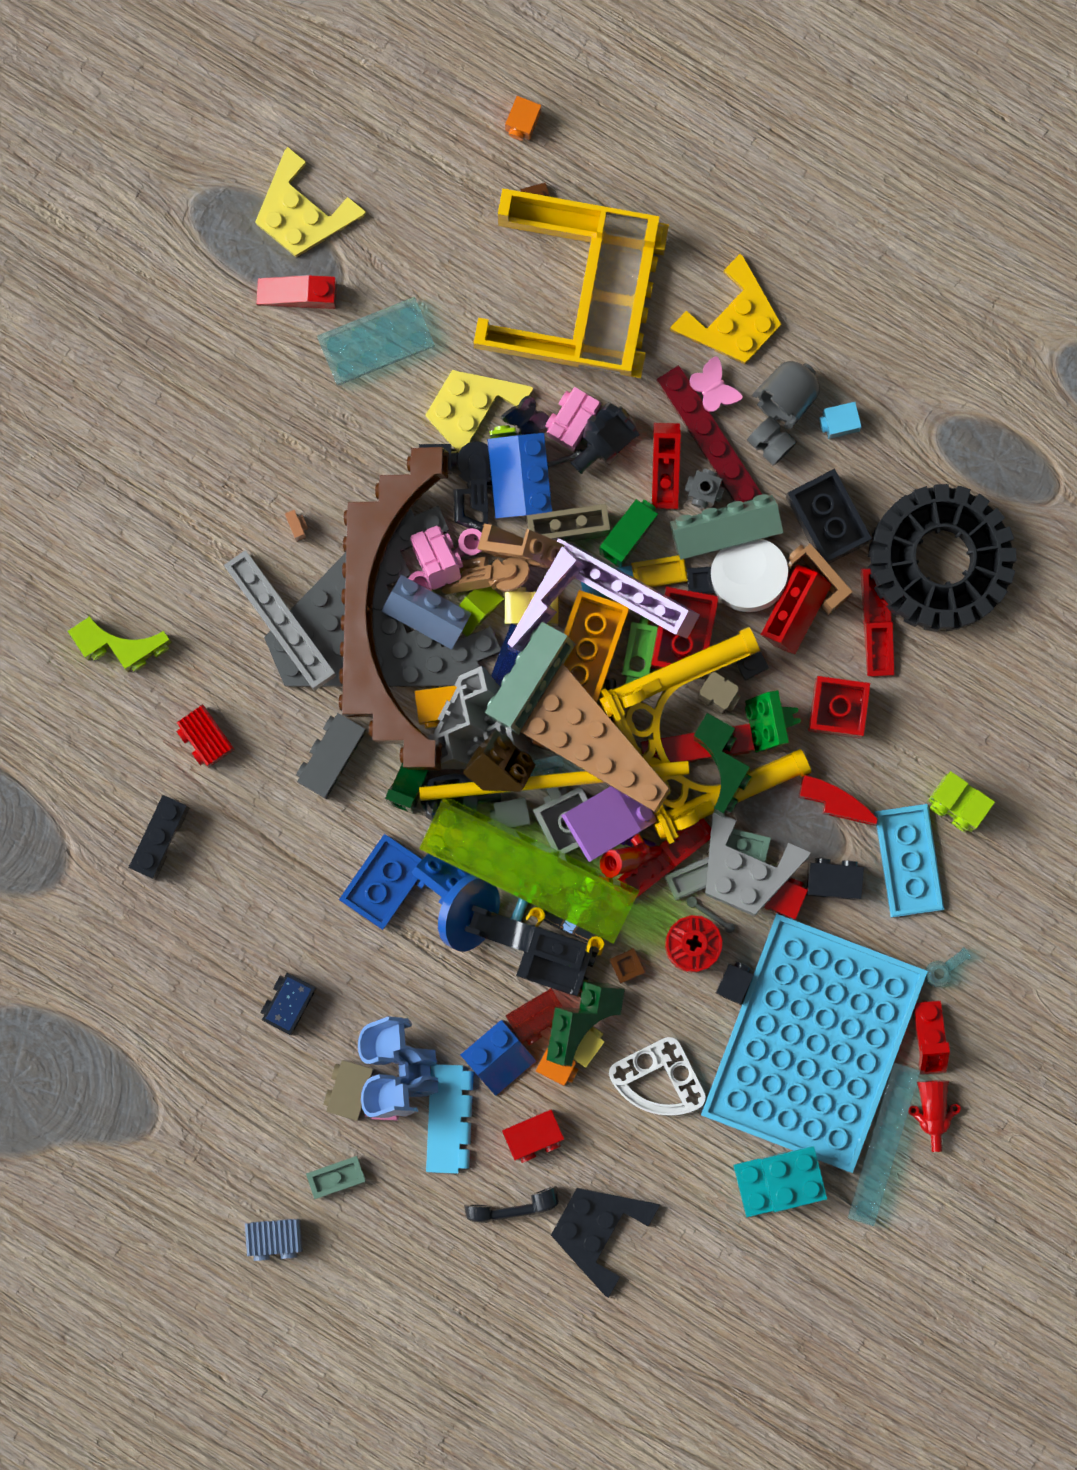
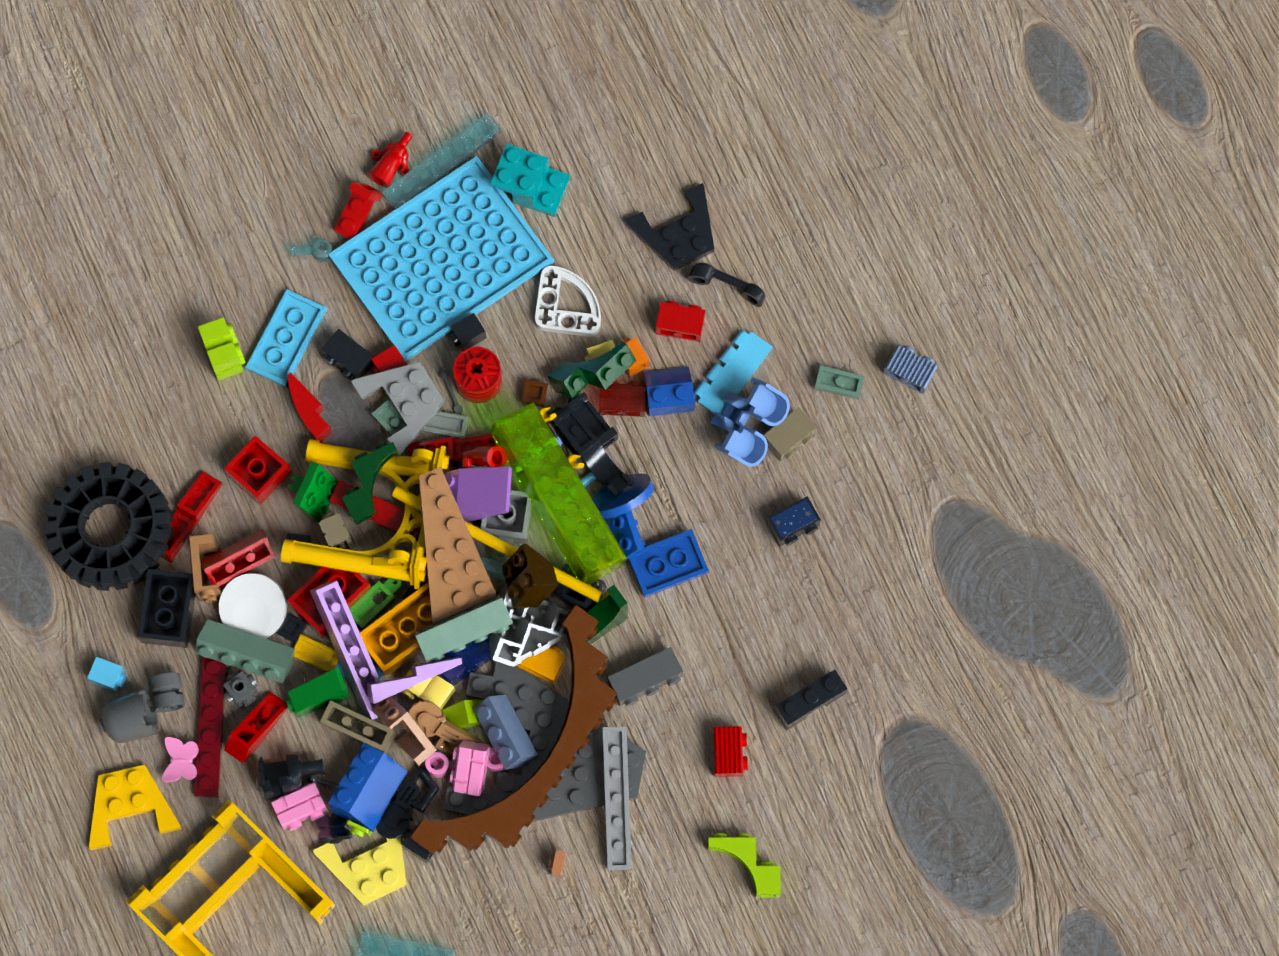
camera: 150 degrees left, 10 degrees down
dark grey brick [490,797,530,831] -> none

